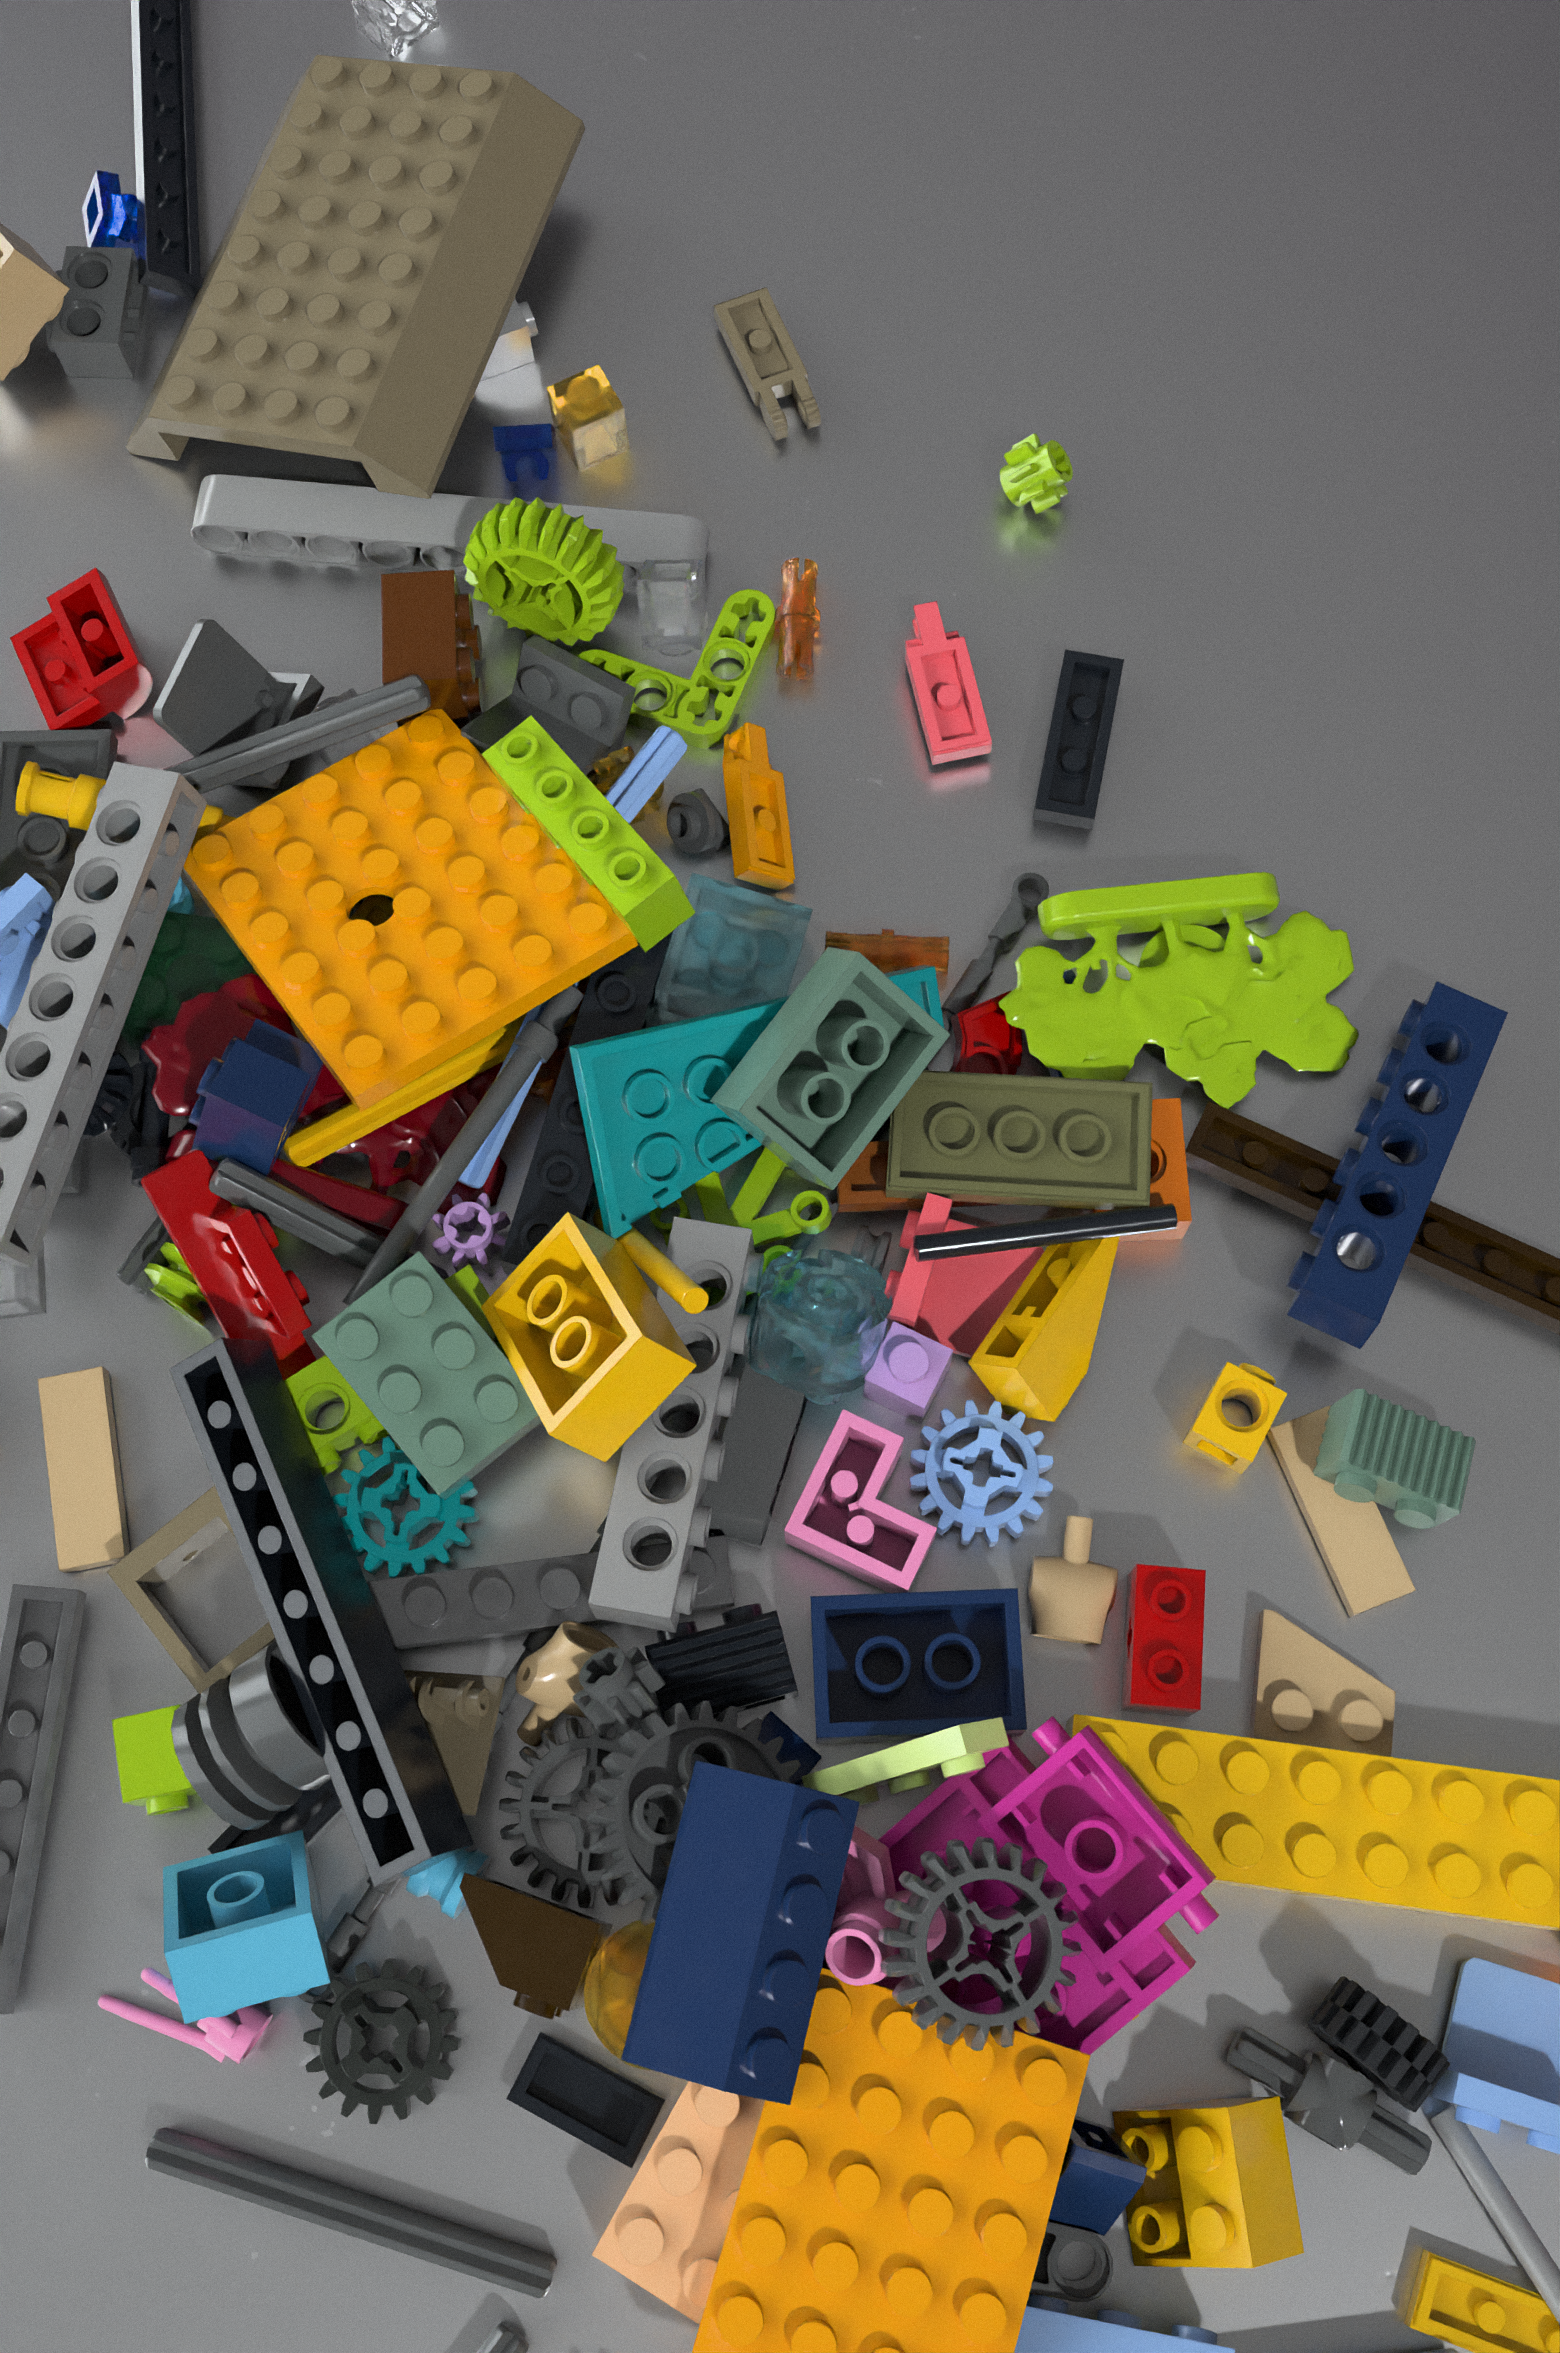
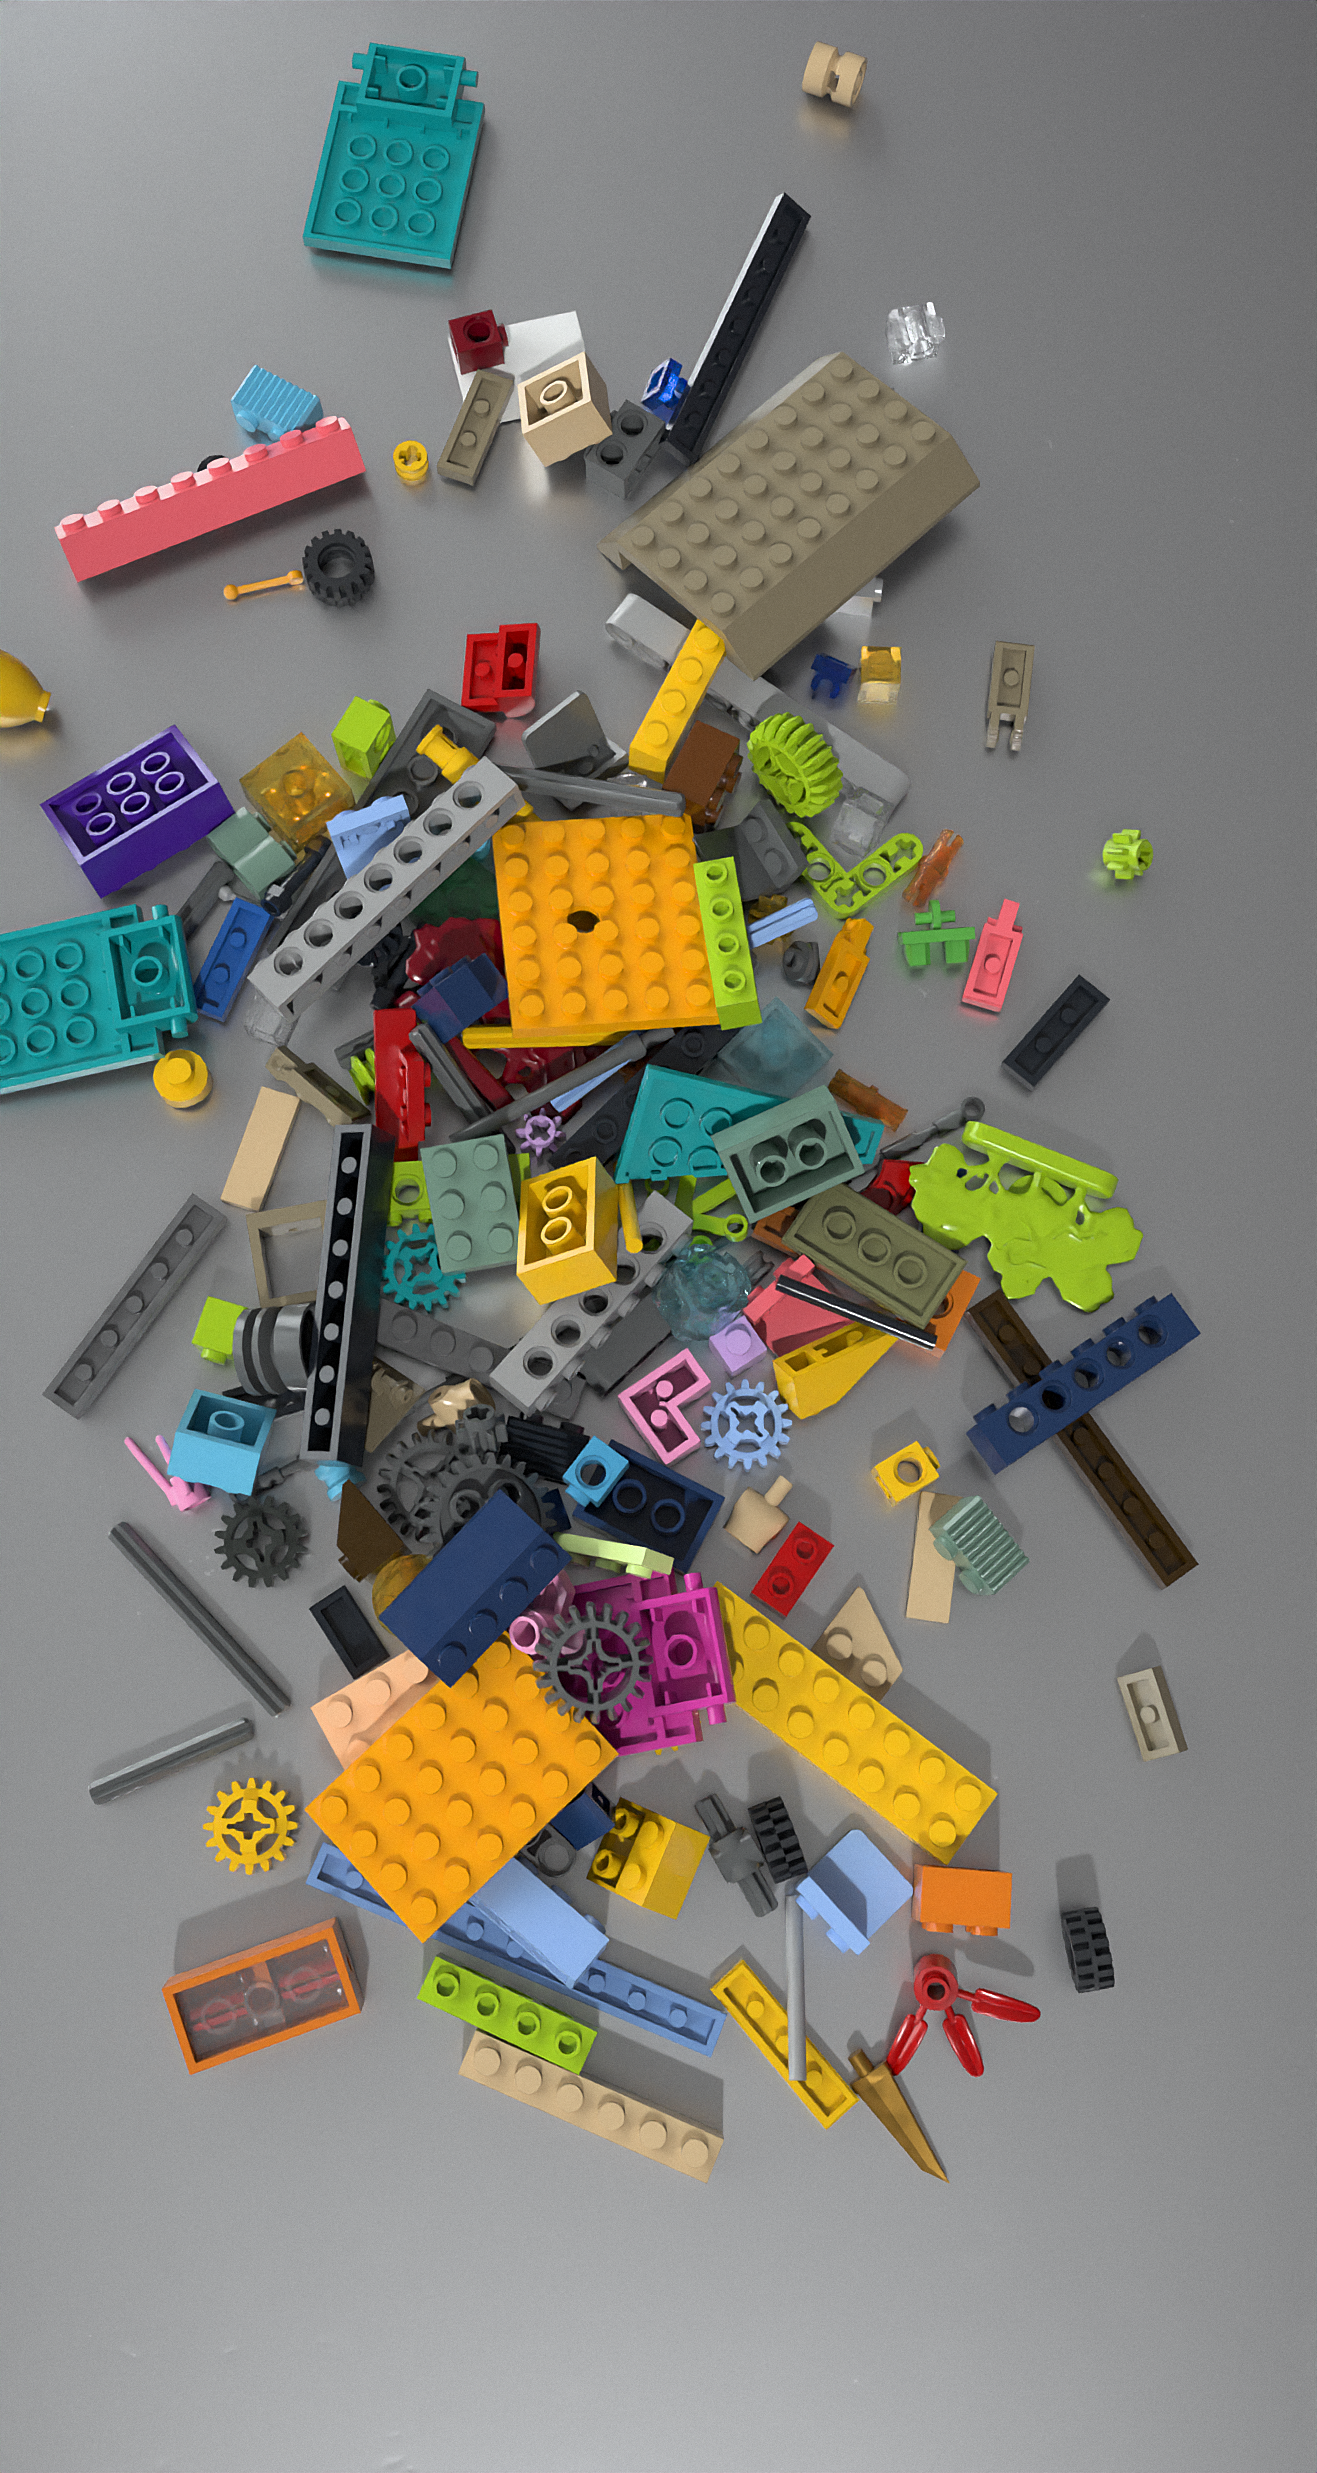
camera: 25 degrees right, 5 degrees up
none -> dark tan hinge [265,1045,372,1127]
none -> dark azure brick [563,1435,629,1507]
none -> yellow arch [628,619,726,784]
none -> bright green hips [897,900,975,966]

